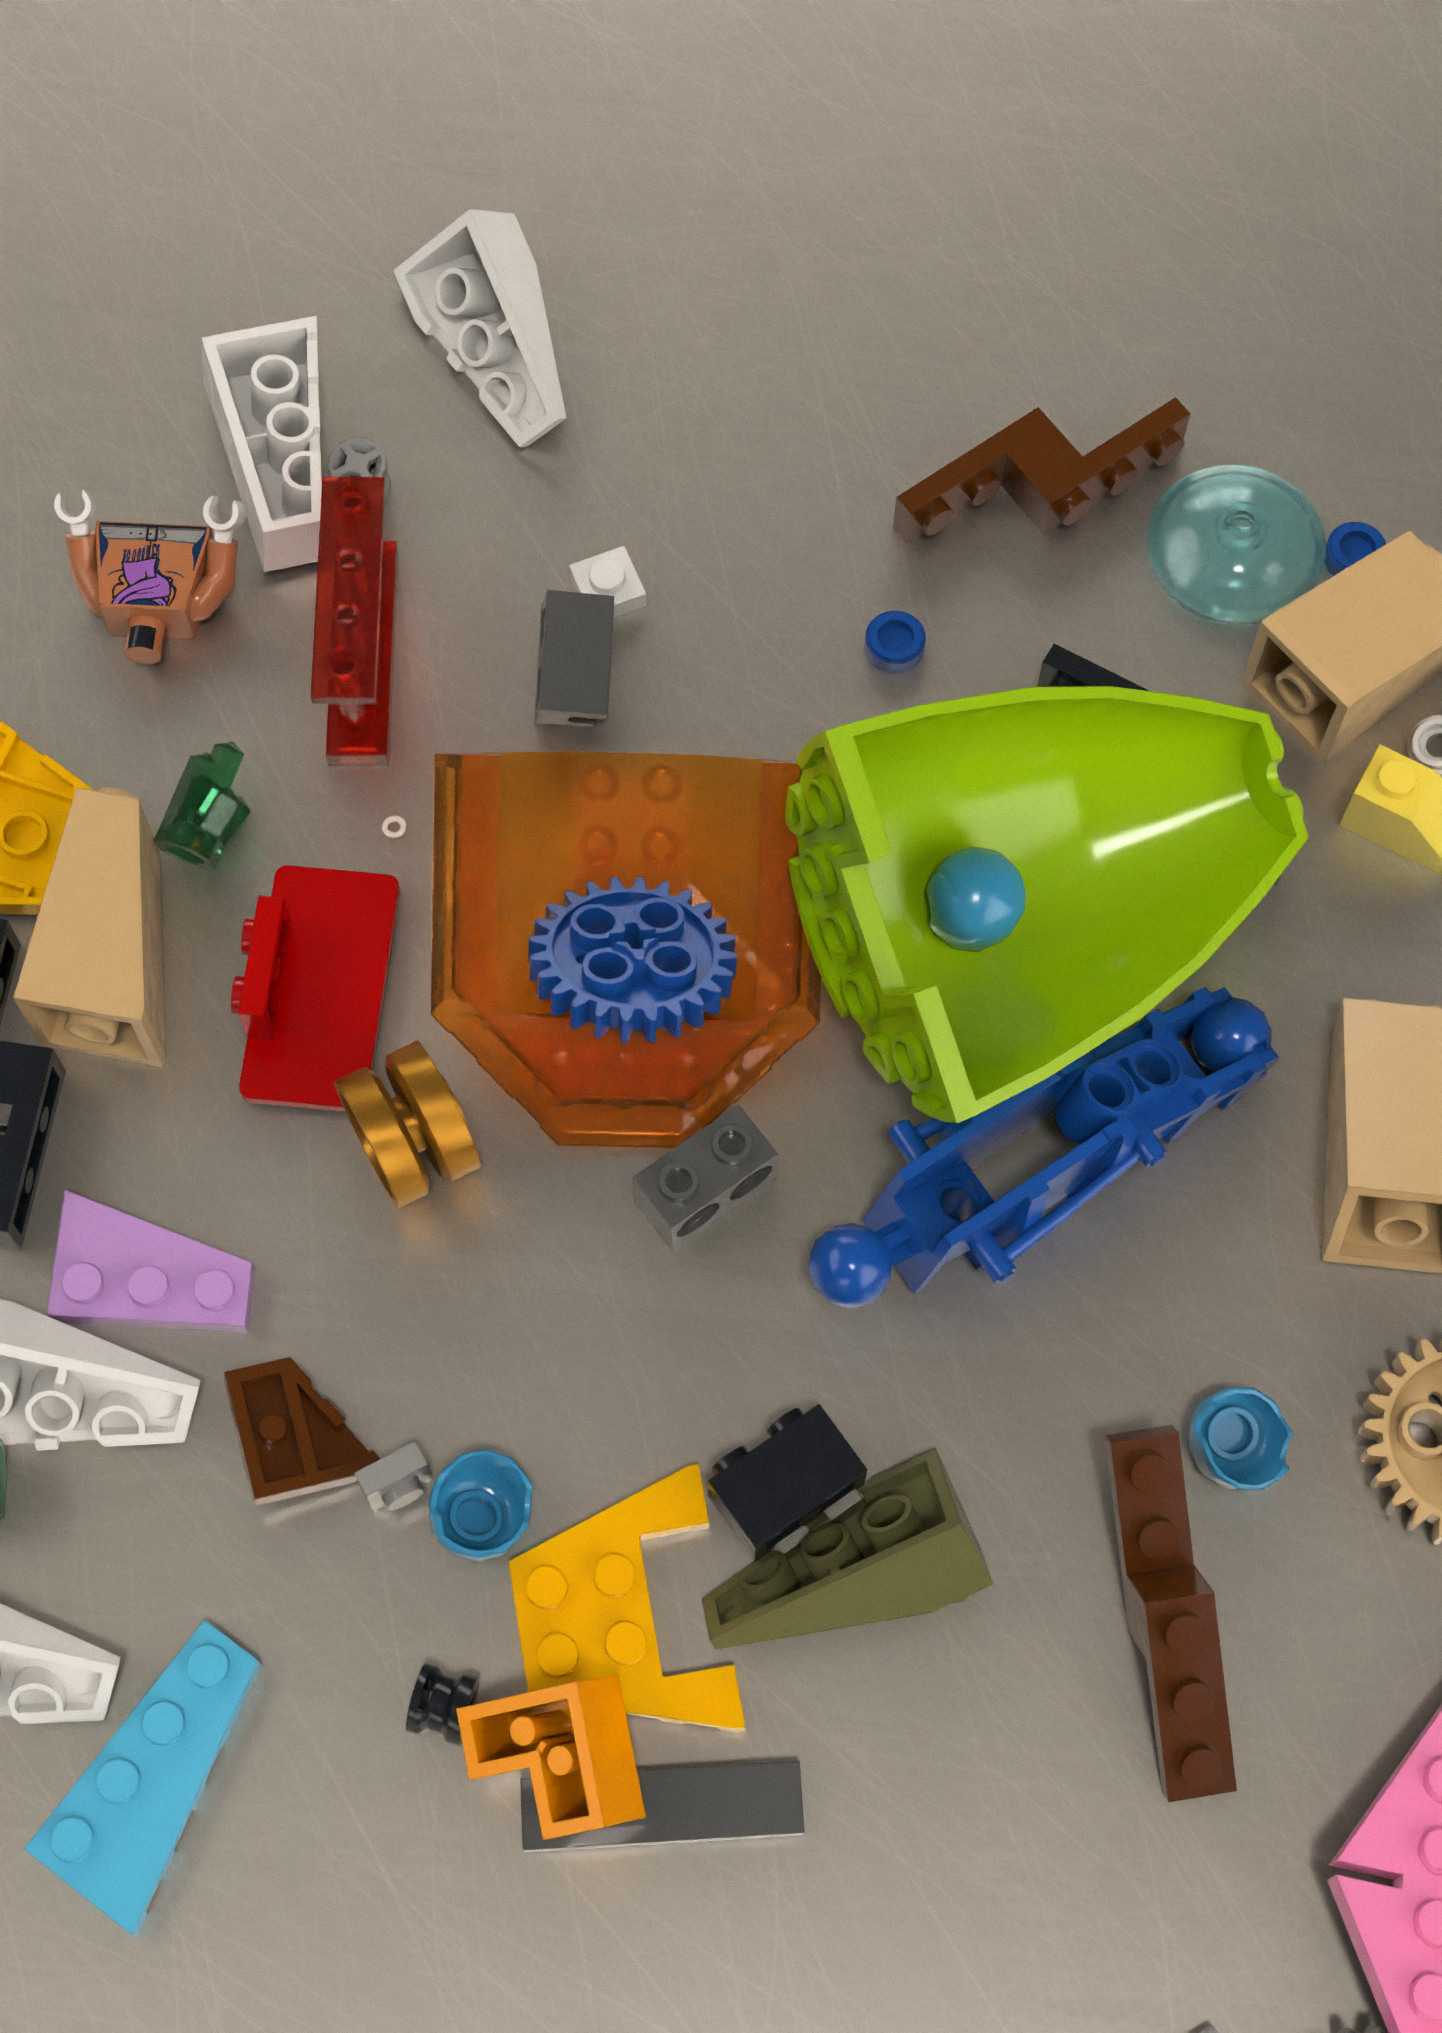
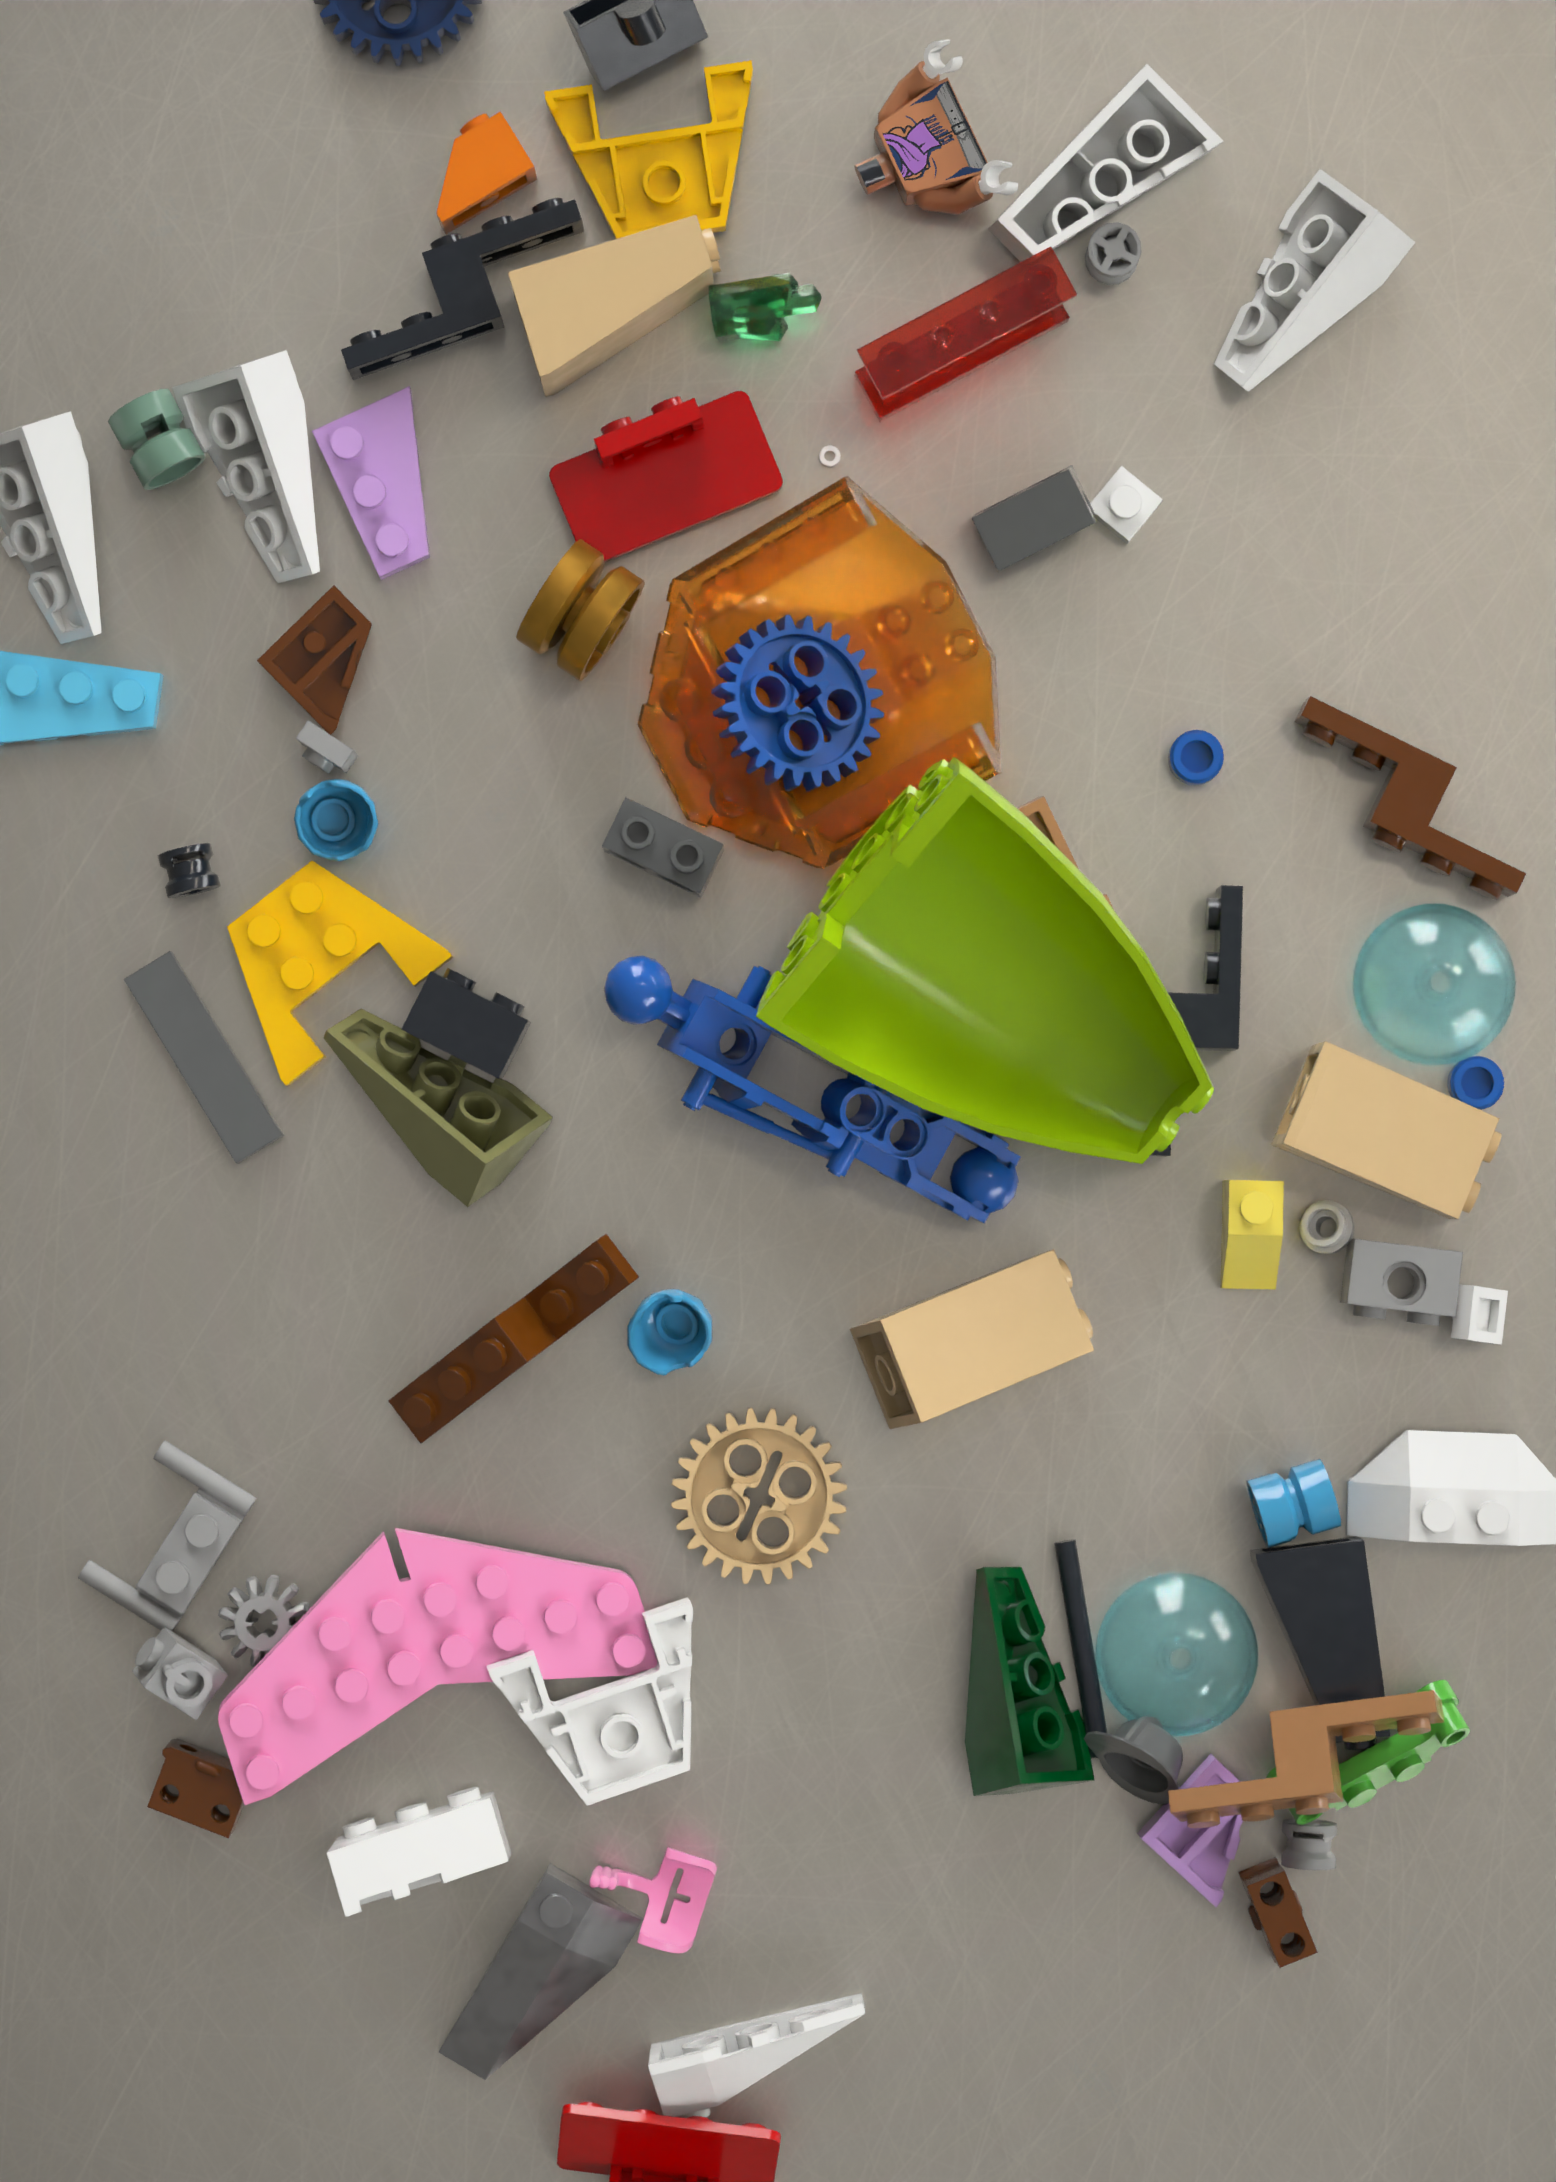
camera: 60 degrees right, 20 degrees up
light orange brick [456,1675,646,1840] -> none
dark azure hair [926,846,1026,952] -> none

